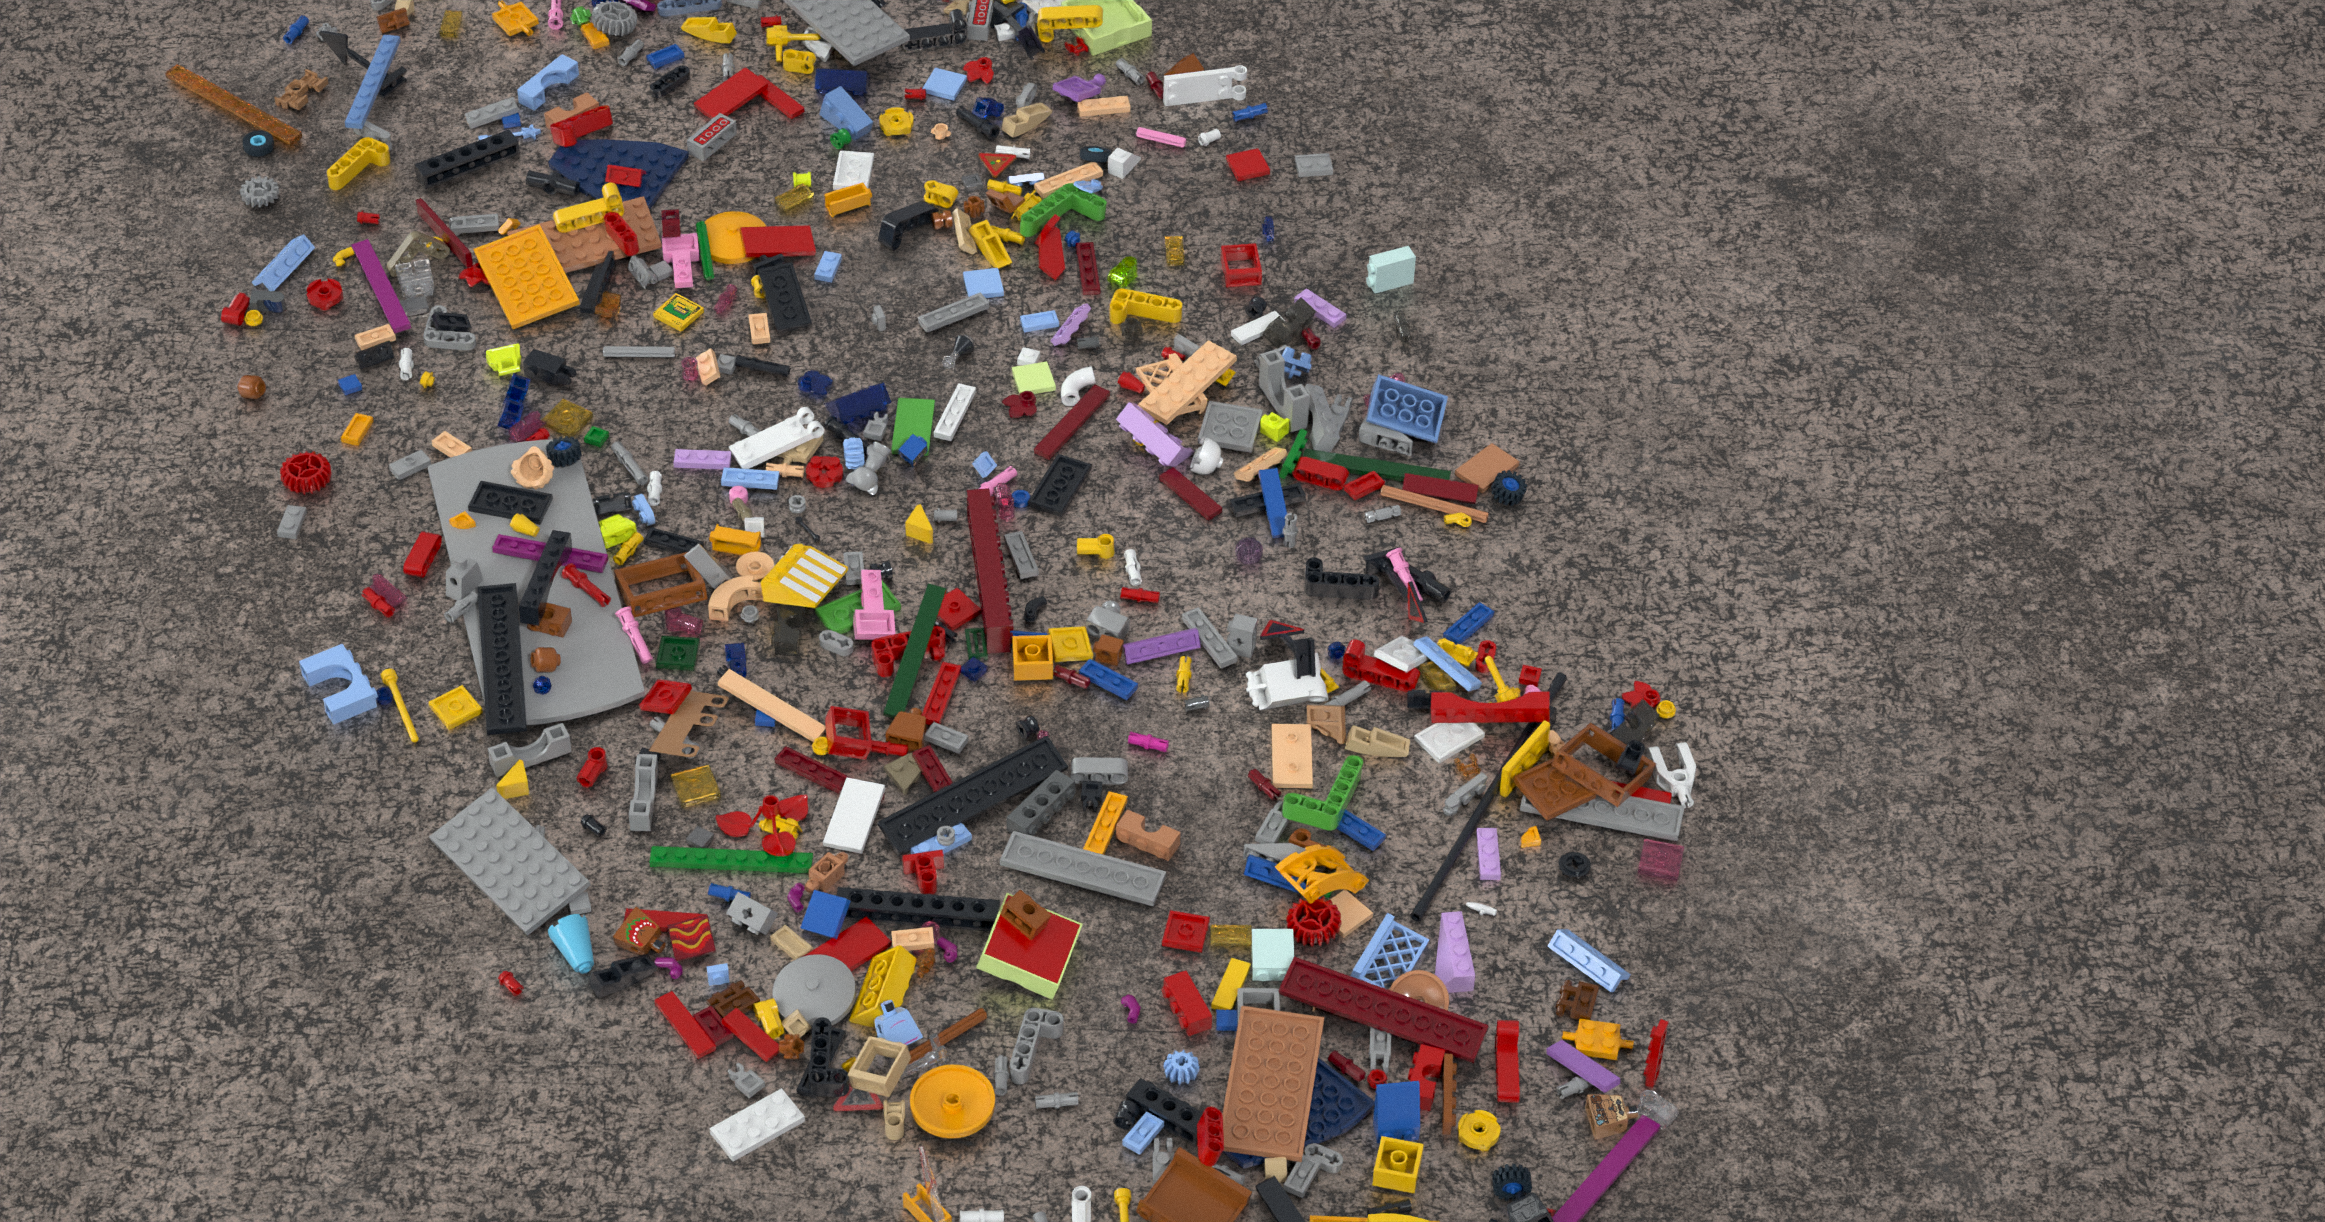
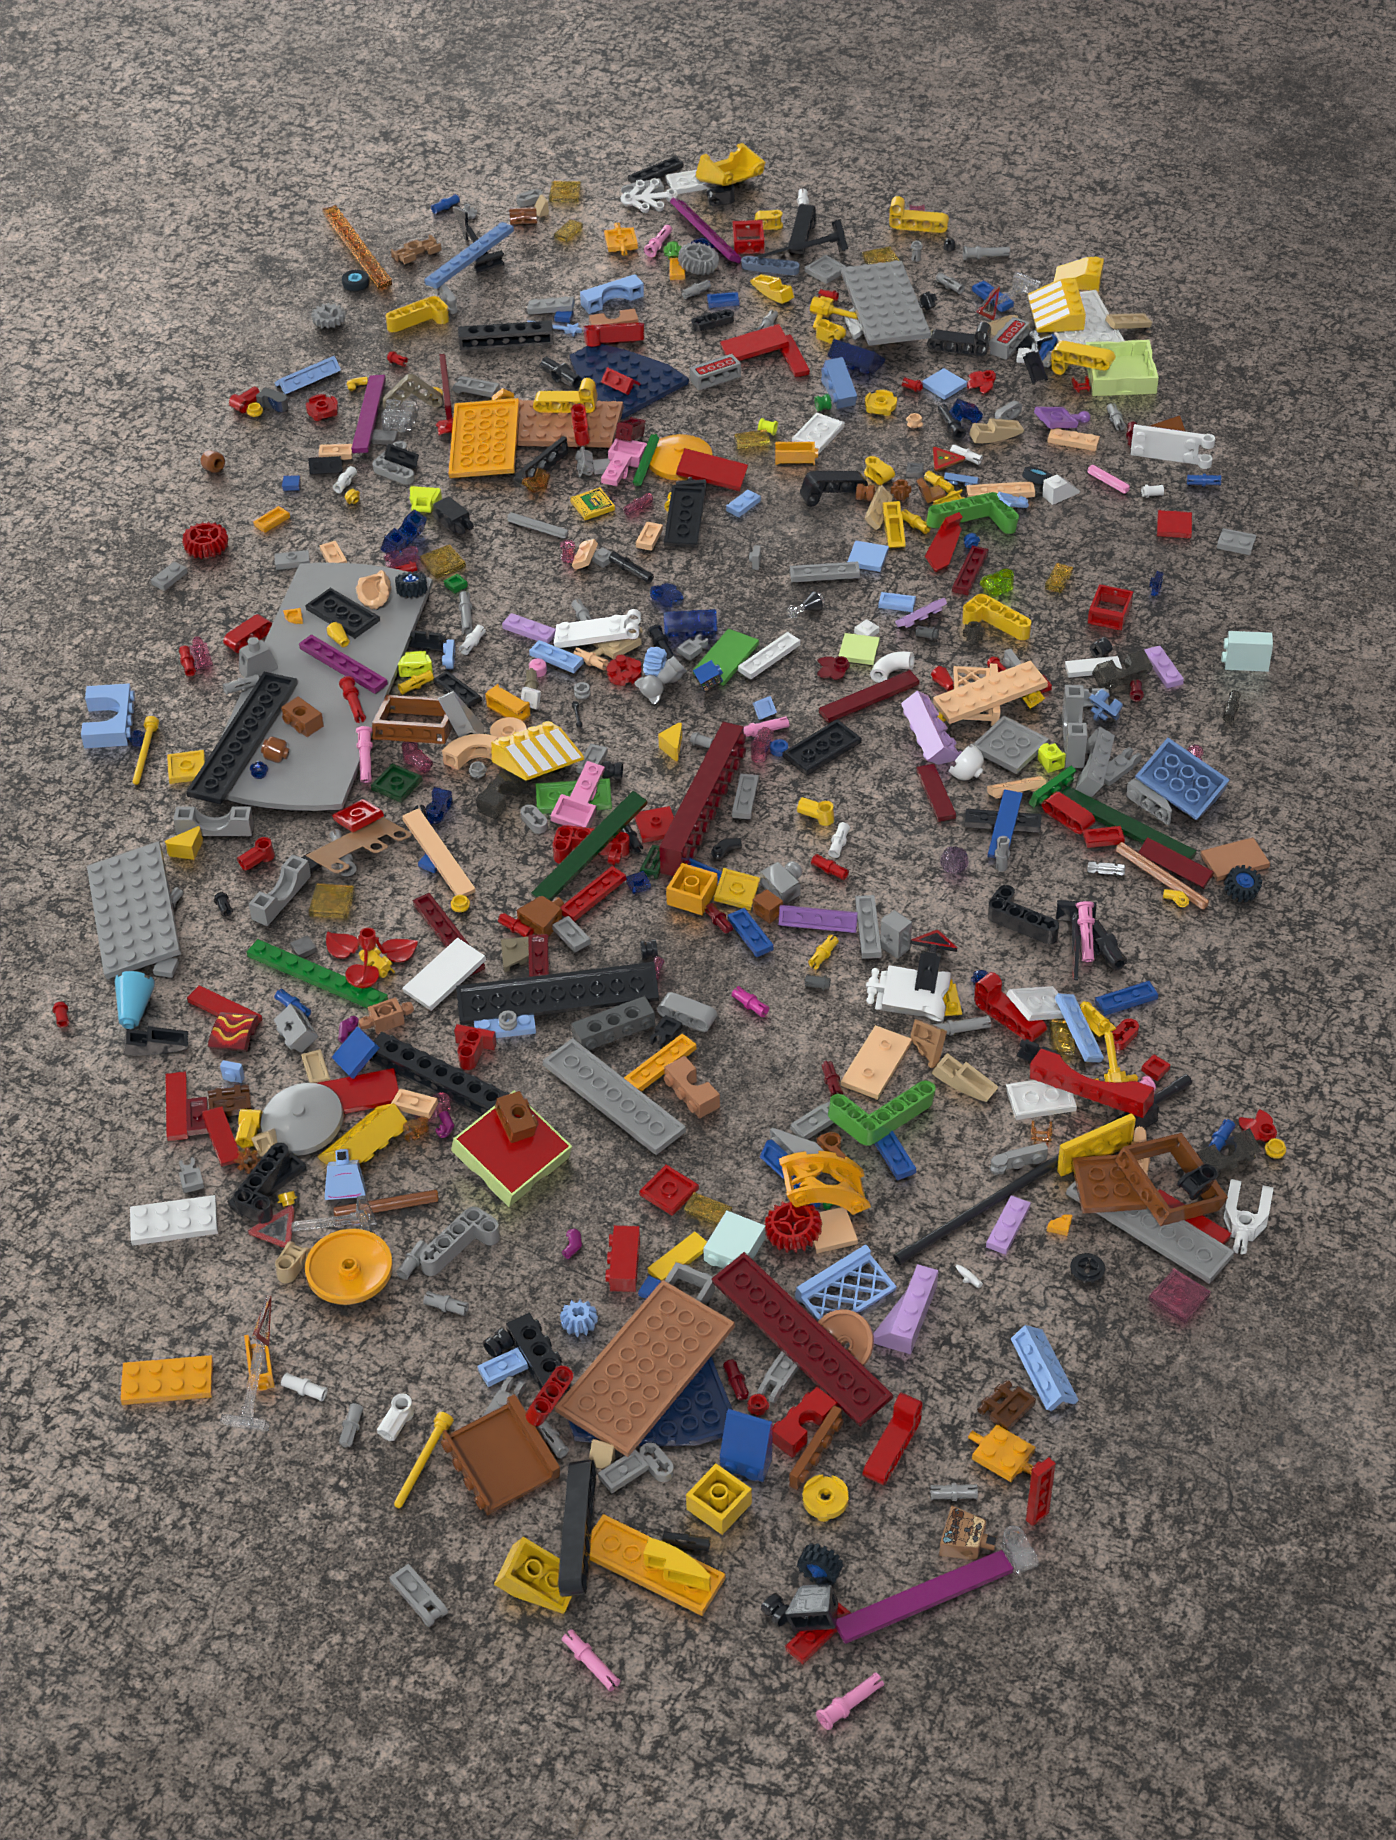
camera: 30 degrees right, 0 degrees up
black arch [519,530,572,626] -> none
dark orange torso [613,907,666,955] -> none
magenta arm [655,957,683,979] -> none
red window [825,706,872,760] -> none
tan window [848,1036,911,1097] -> none
medium lavender tile [1547,1040,1620,1093] -> none

